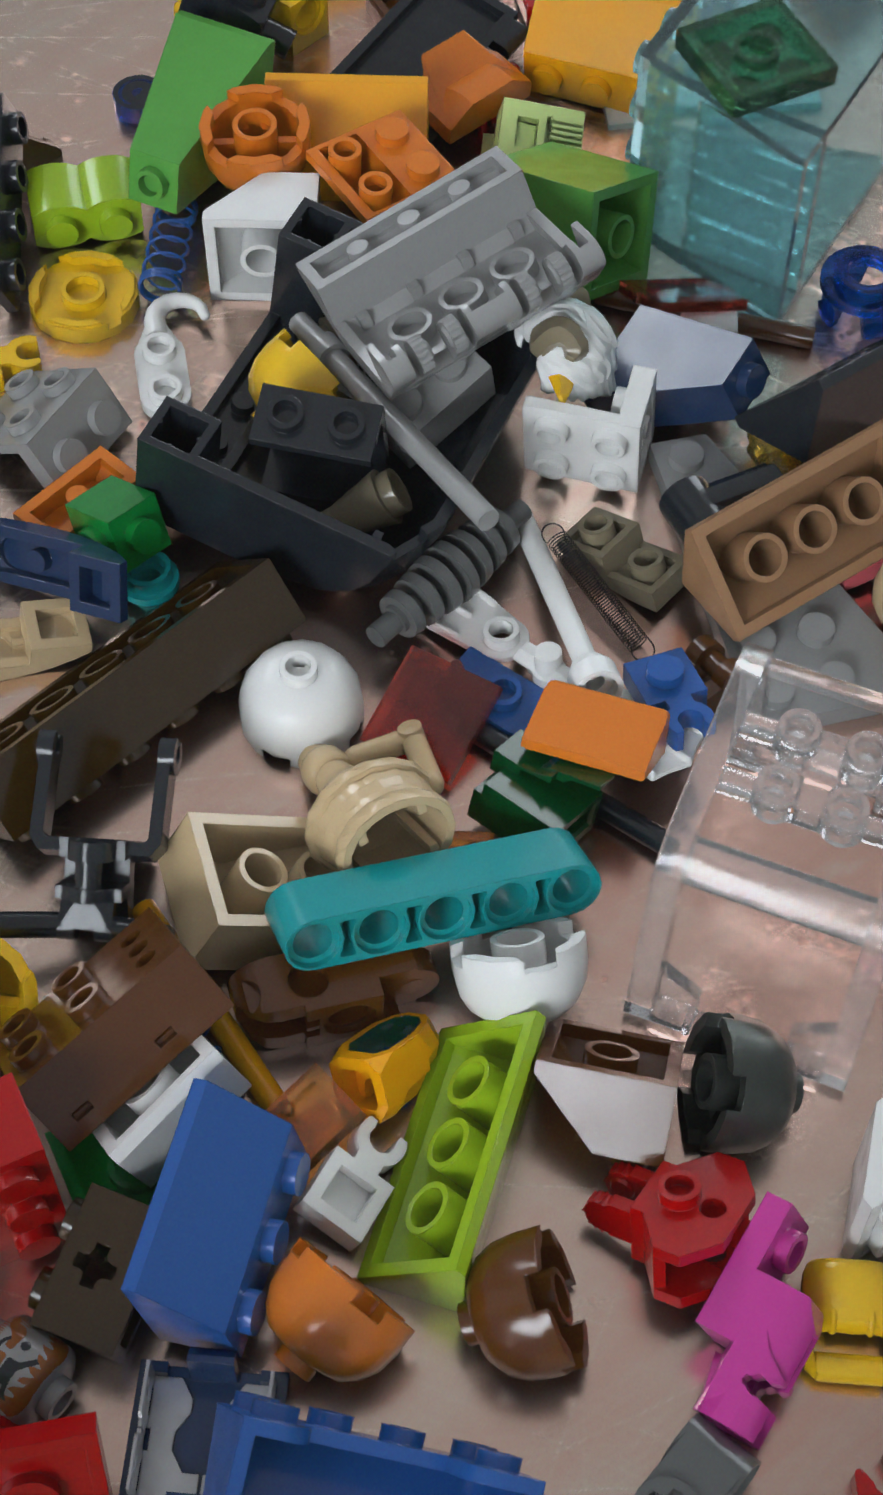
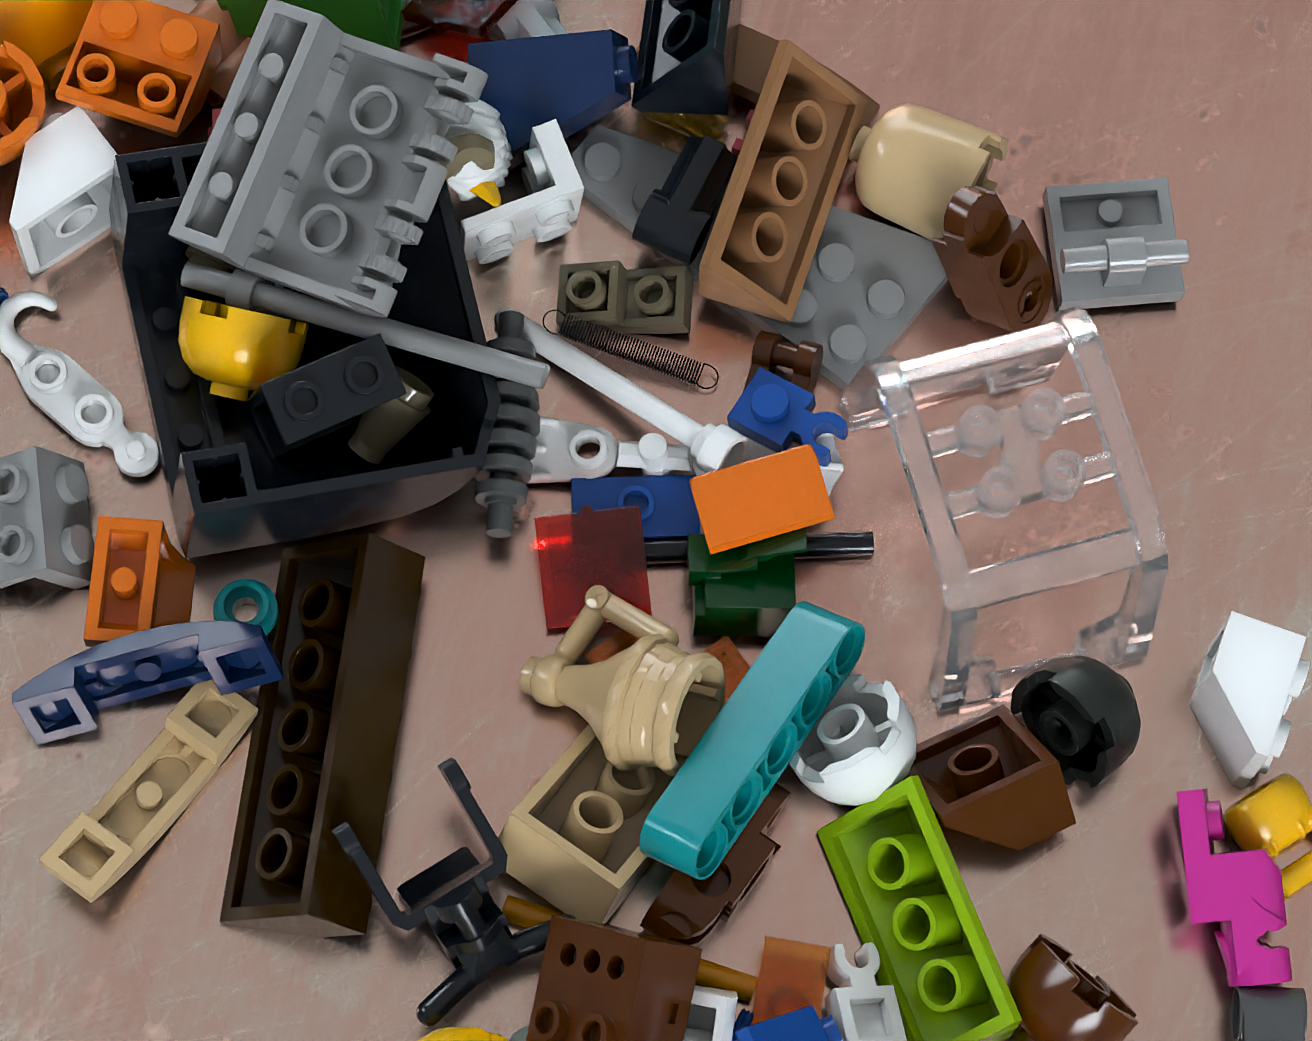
camera: 45 degrees left, 15 degrees up
green brick [65,475,172,573] -> none
white cylinder [239,639,365,768] -> none
light orange rock [329,1012,440,1123] -> none
red hinge [582,1152,756,1309] -> none

